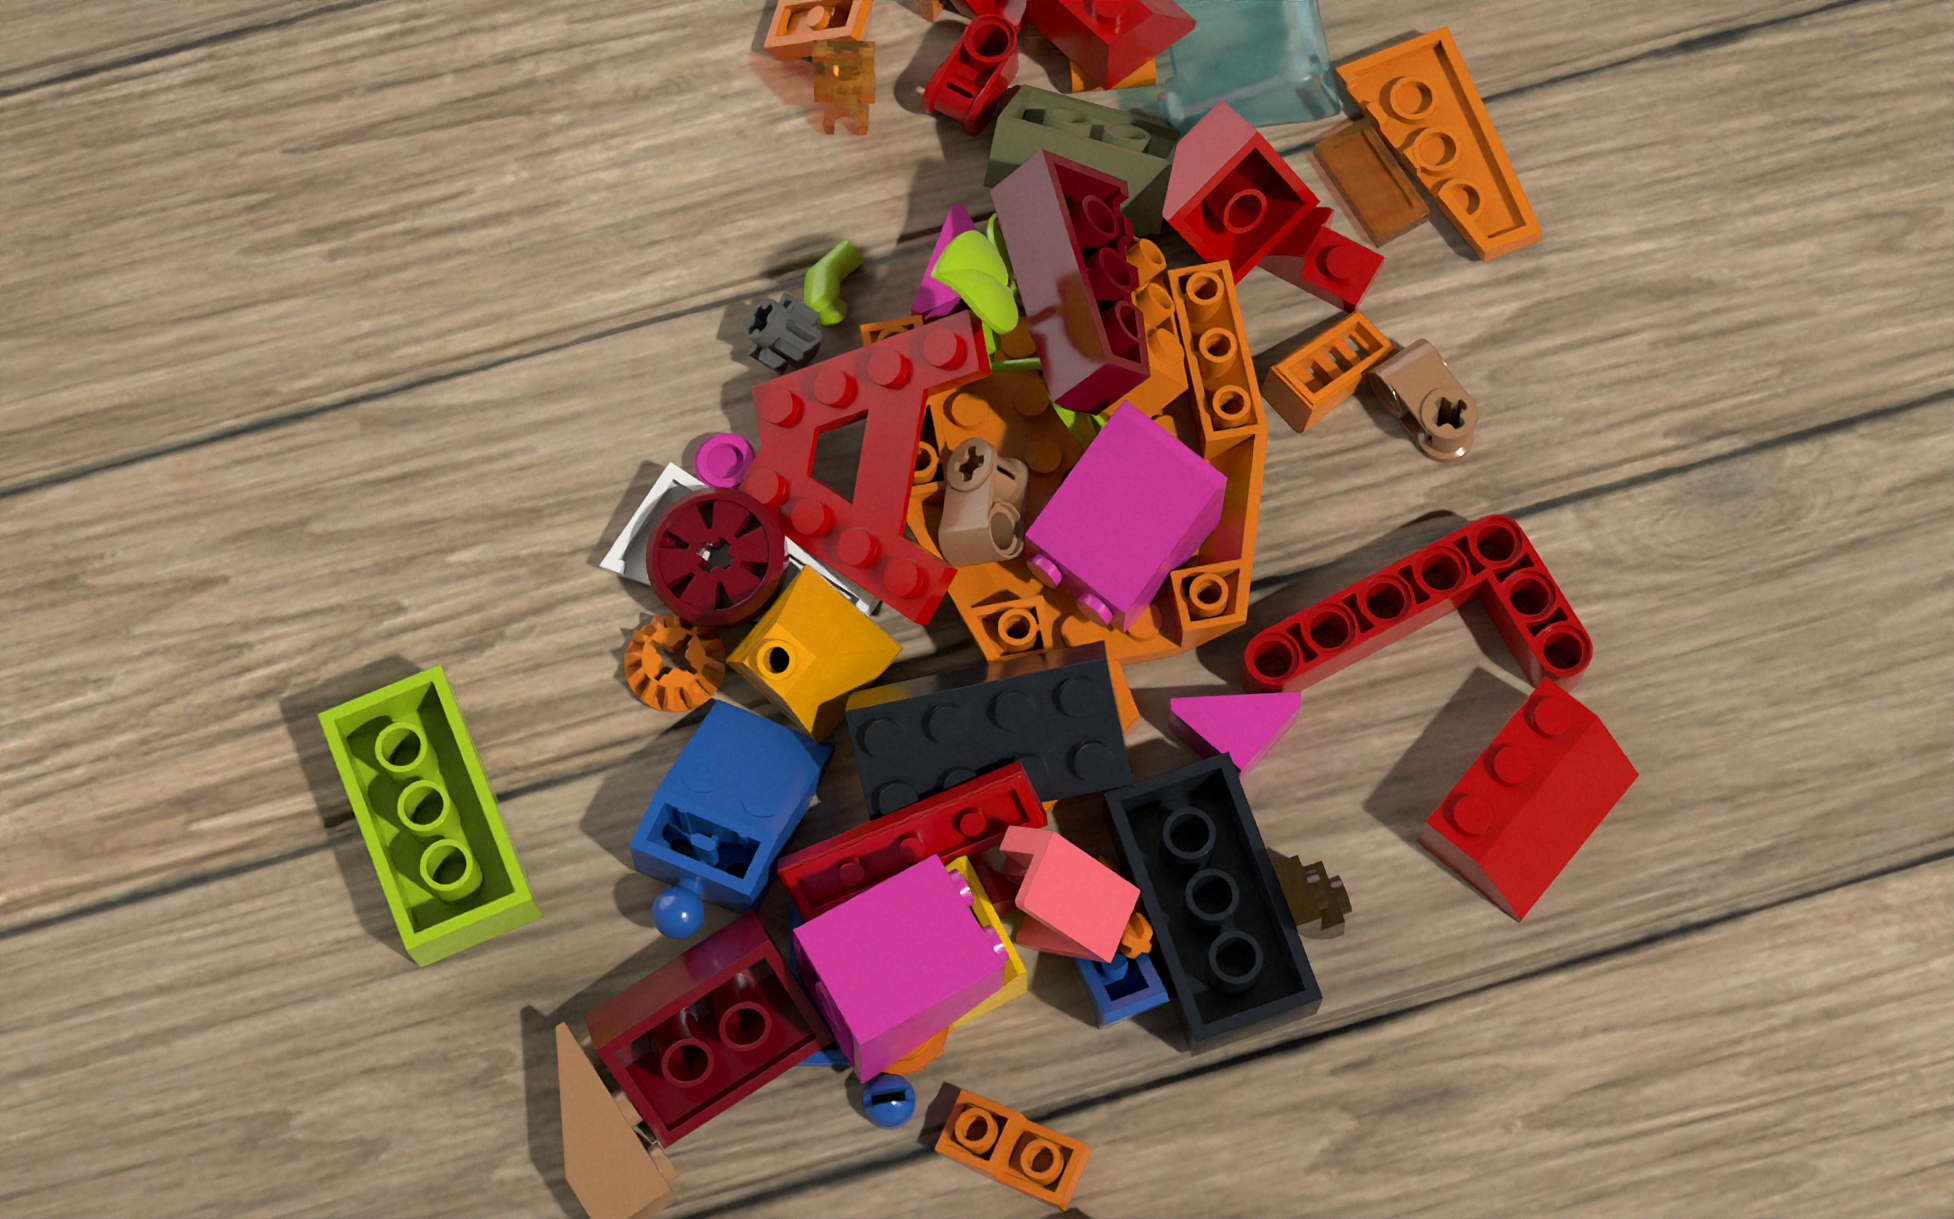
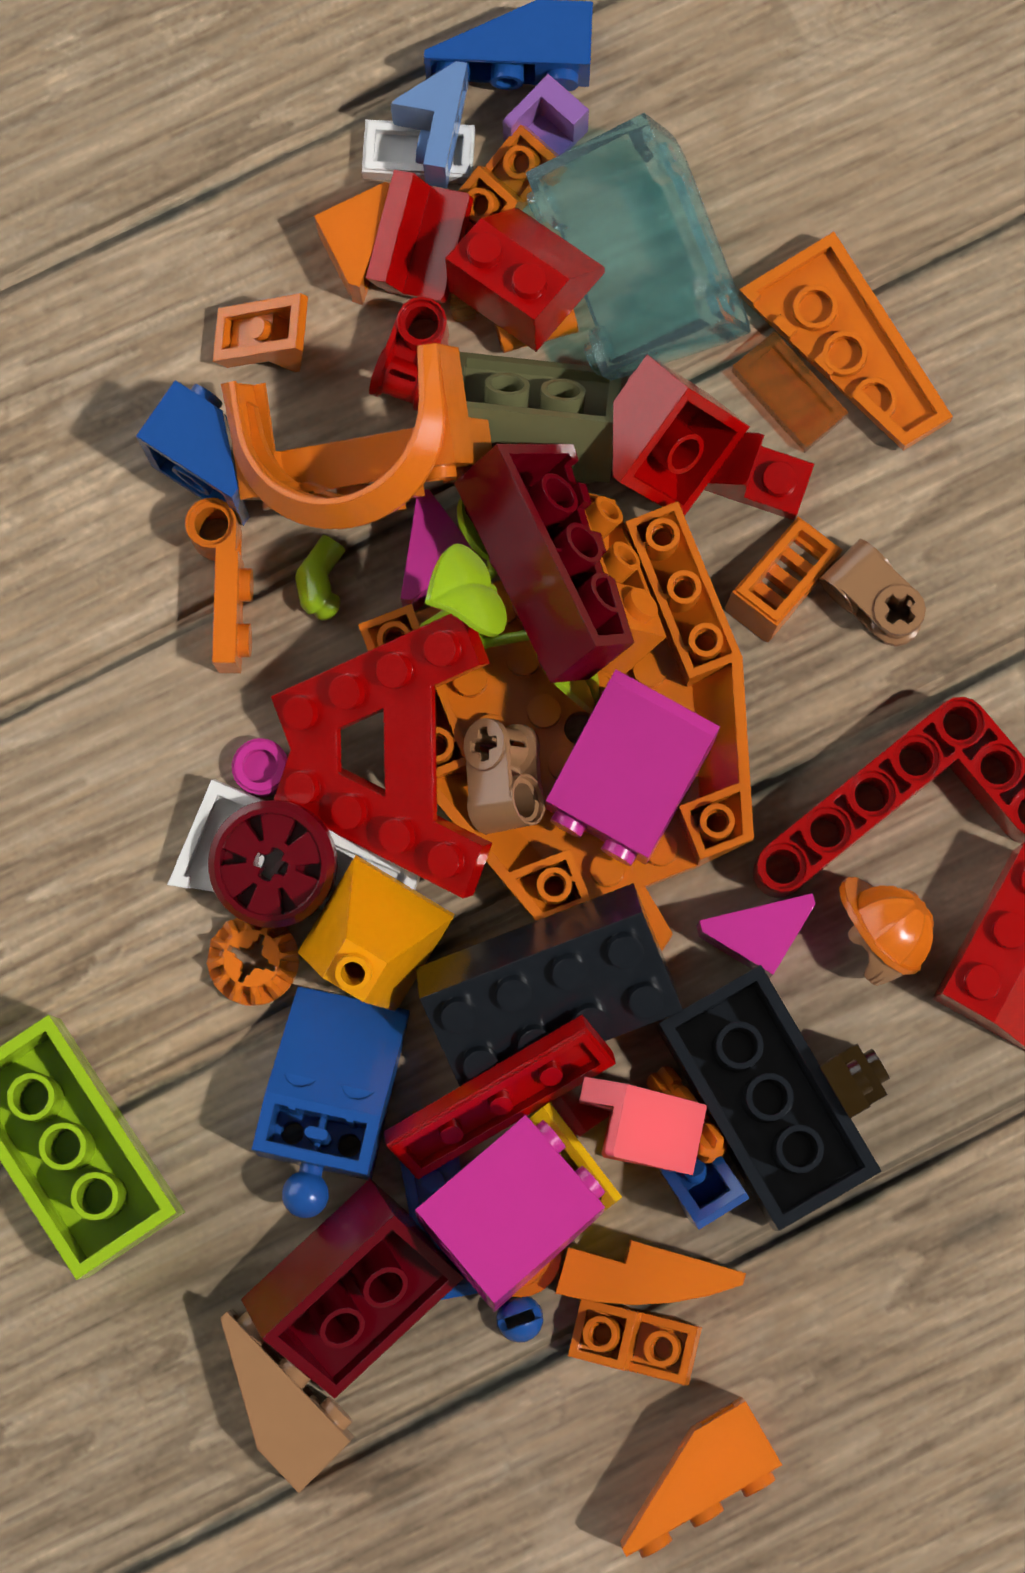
camera: 10 degrees left, 10 degrees up
dark grey gear [745,293,822,375] -> none
clear orange plate [812,40,876,135] -> none
none -> blue slope [136,380,250,526]
none -> orange plate [185,498,254,674]
none -> orange piece [221,343,492,529]
none -> orange slope [555,1240,746,1305]
none -> orange piece [839,877,934,986]

